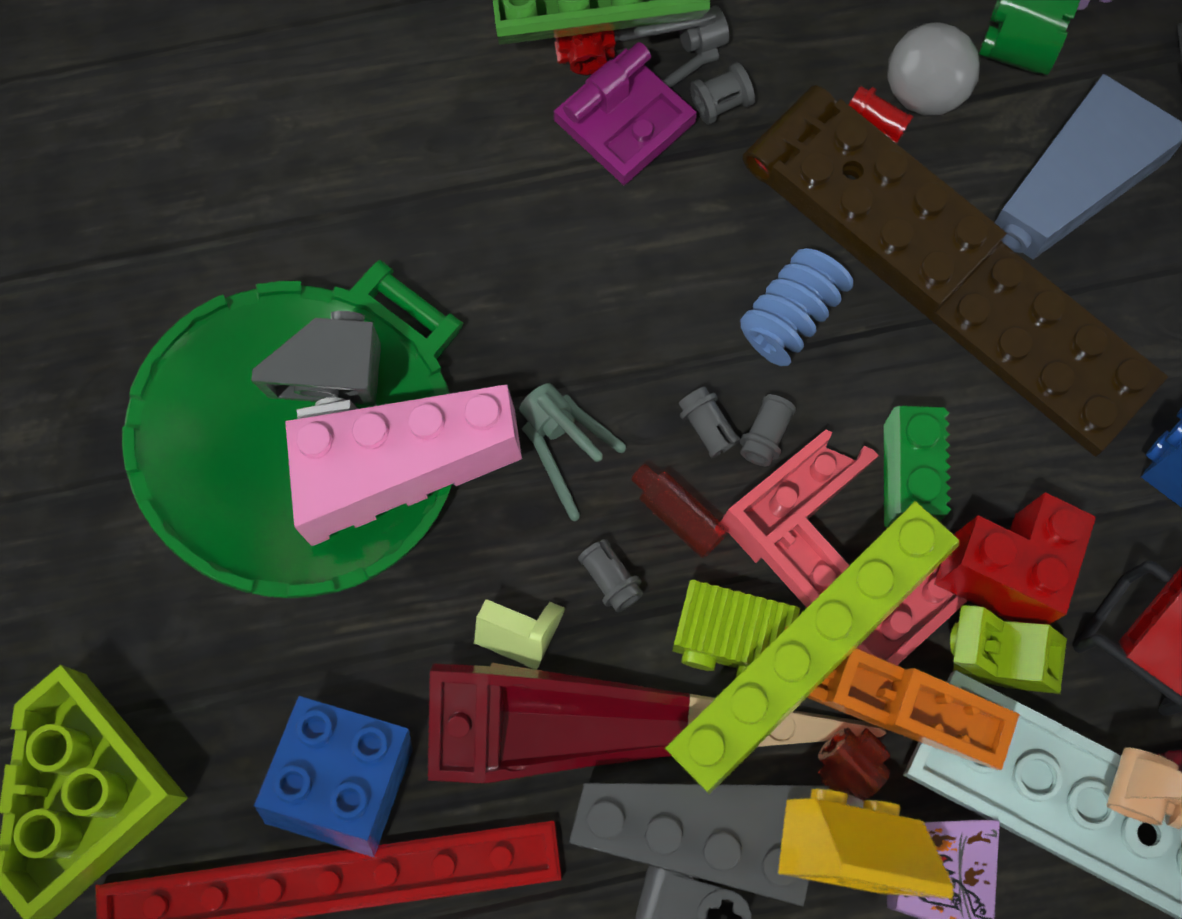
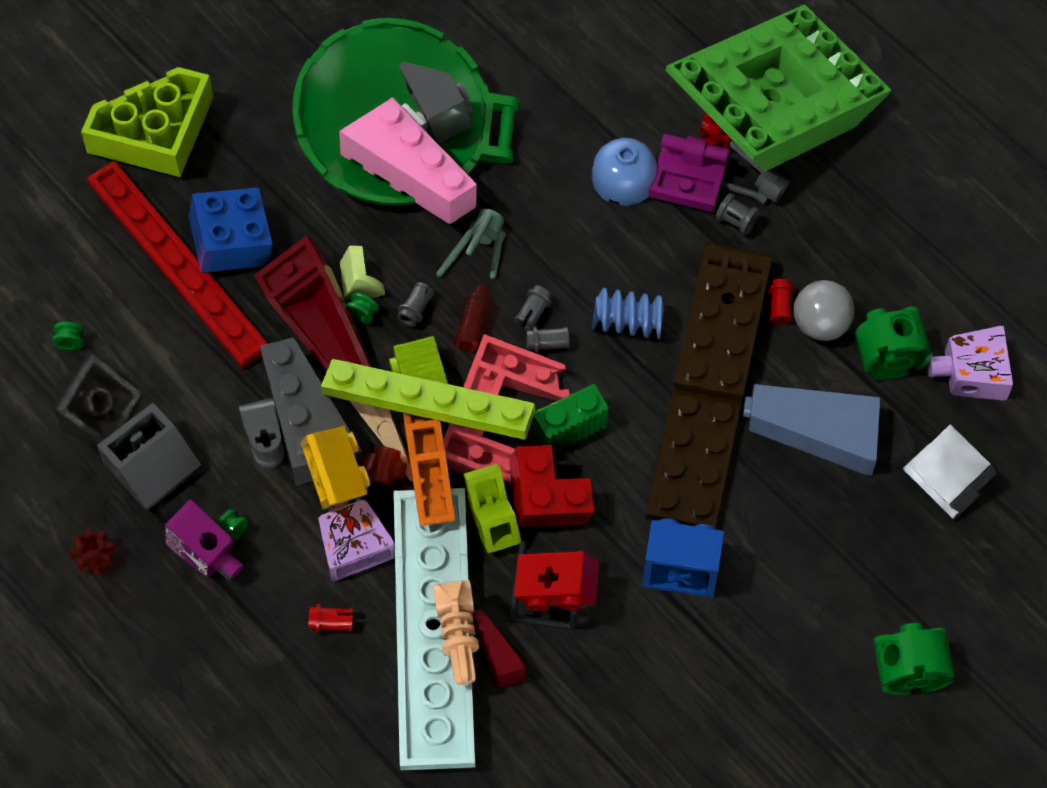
camera: 55 degrees right, 10 degrees down
none -> green bush [346,292,379,325]
none -> medium blue cylinder [591,137,657,206]

